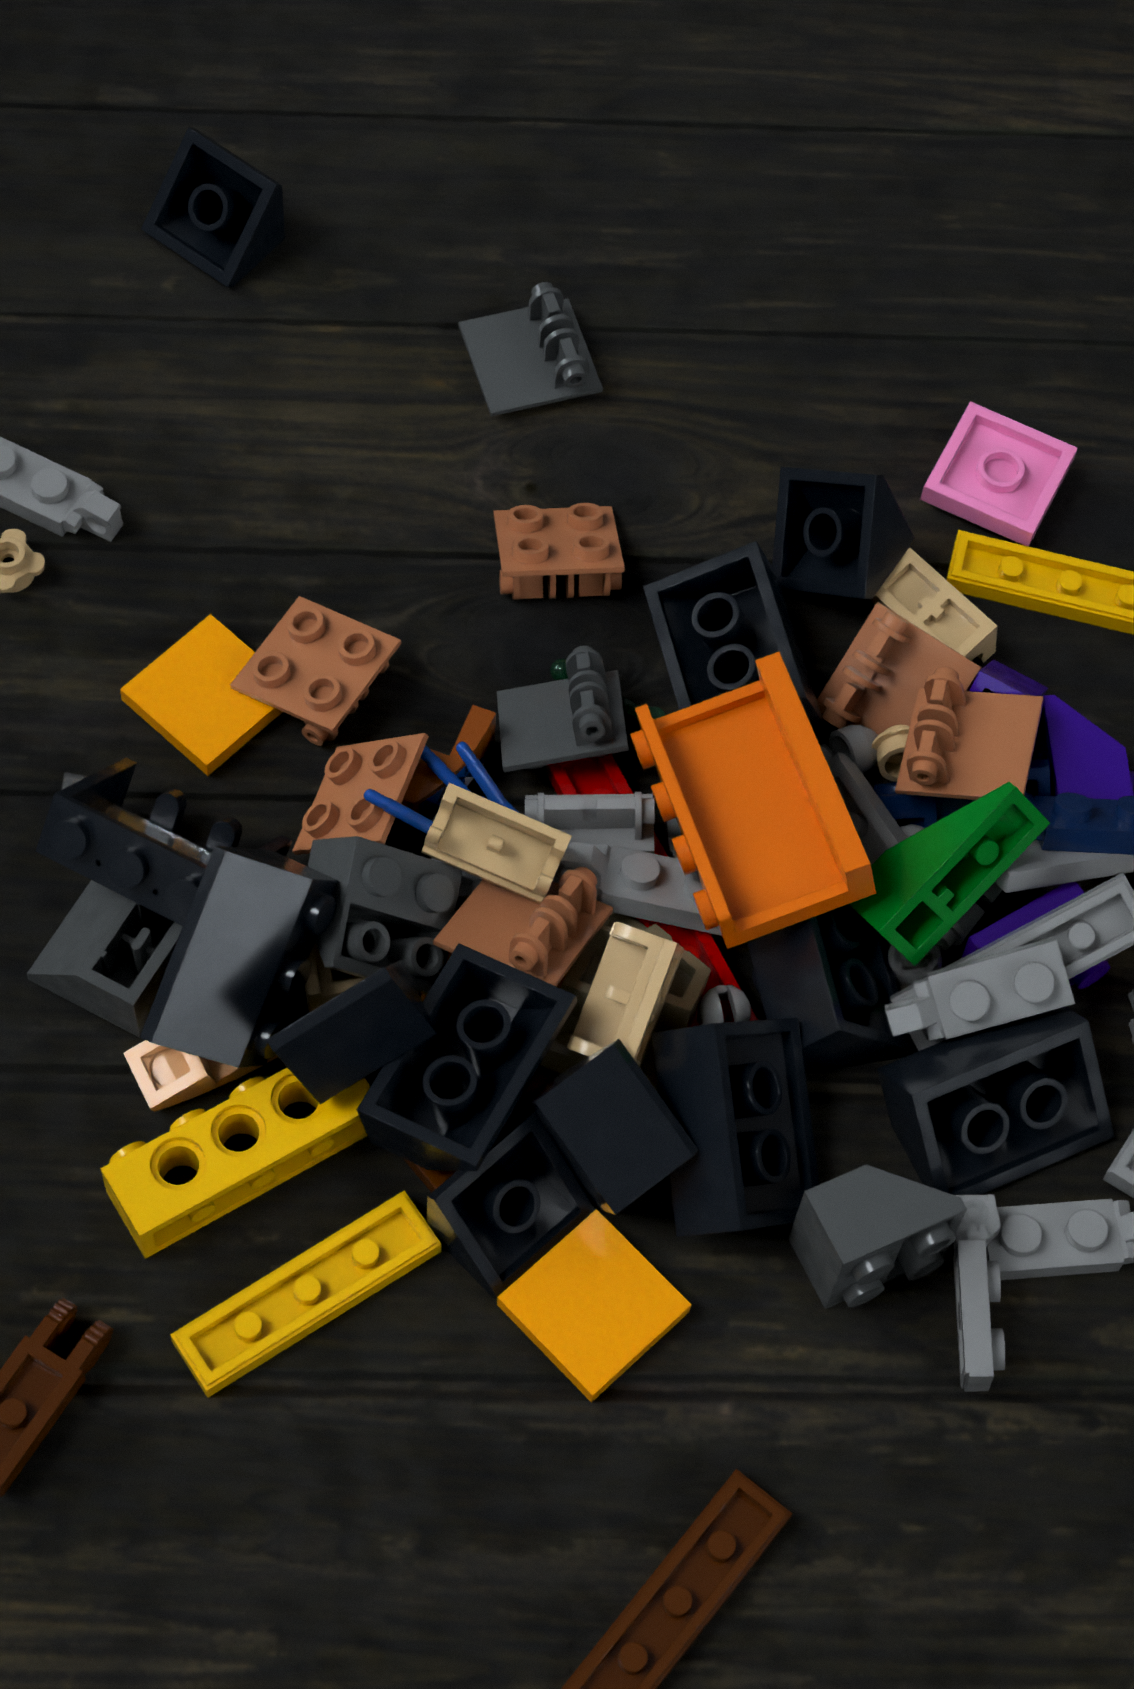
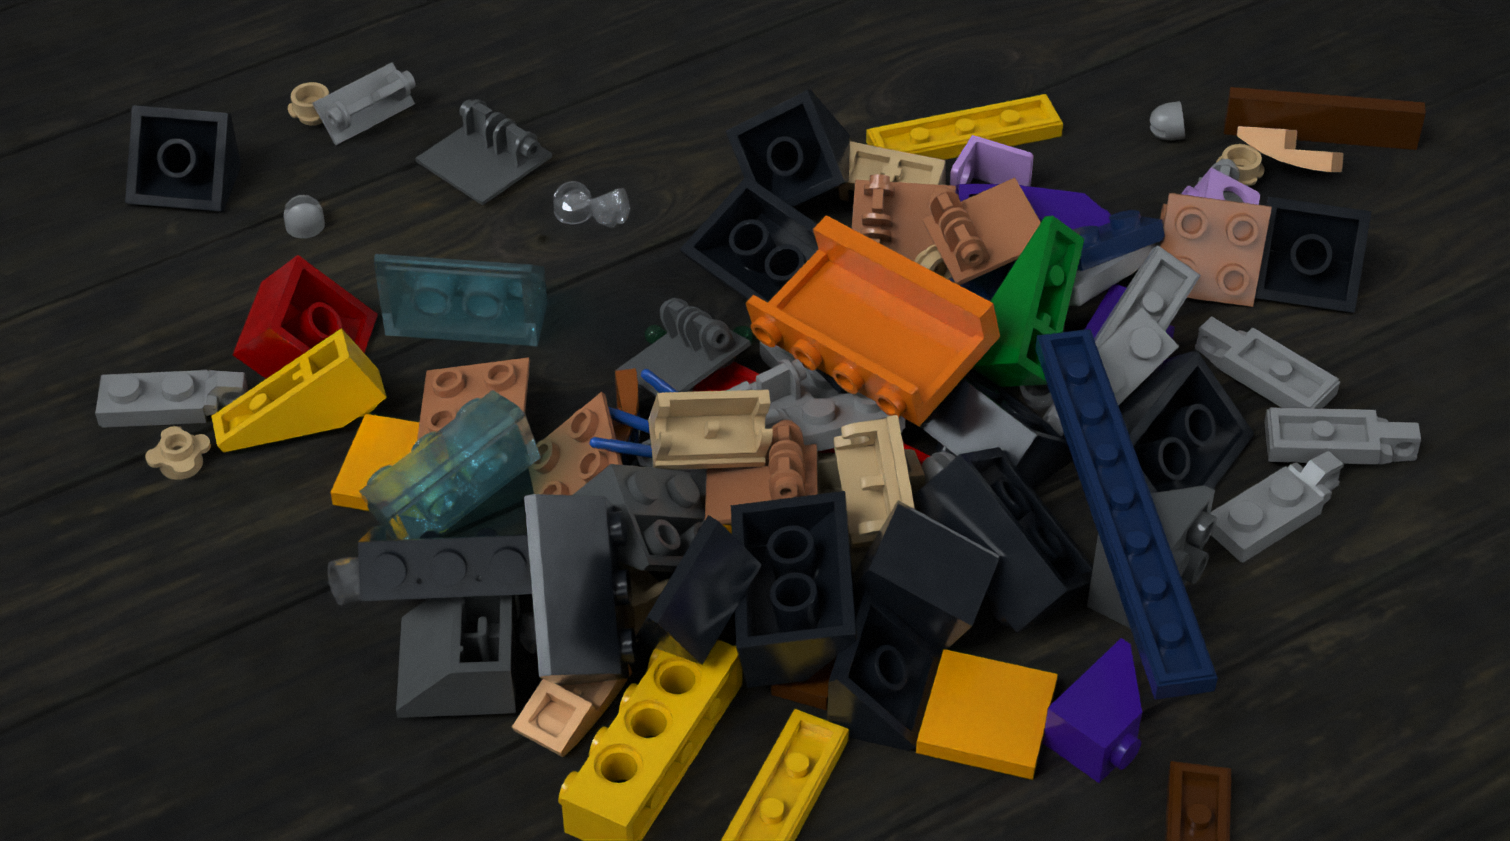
camera: 25 degrees left, 15 degrees down
nougat hinge [493,503,625,600] -> none
bright pink plate [920,401,1078,546] -> none
light grey hinge [953,1194,1005,1392] -> none
none -> yellow slope [211,328,387,452]
none -> red slope [233,255,378,379]
none -> light grey hinge [283,195,325,238]
none -> tan plate [288,82,329,126]
none -> light grey hinge [312,62,416,146]
none -> clear light blue slope [359,390,541,540]
none -> clear light blue slope [374,254,547,346]
none -> clear hinge [553,181,593,224]
none -> clear hinge [587,187,631,228]
none -> lavender bracket [950,135,1034,186]
none -> dark blue tile [1035,329,1218,700]
none -> dark purple slope [1043,638,1142,783]

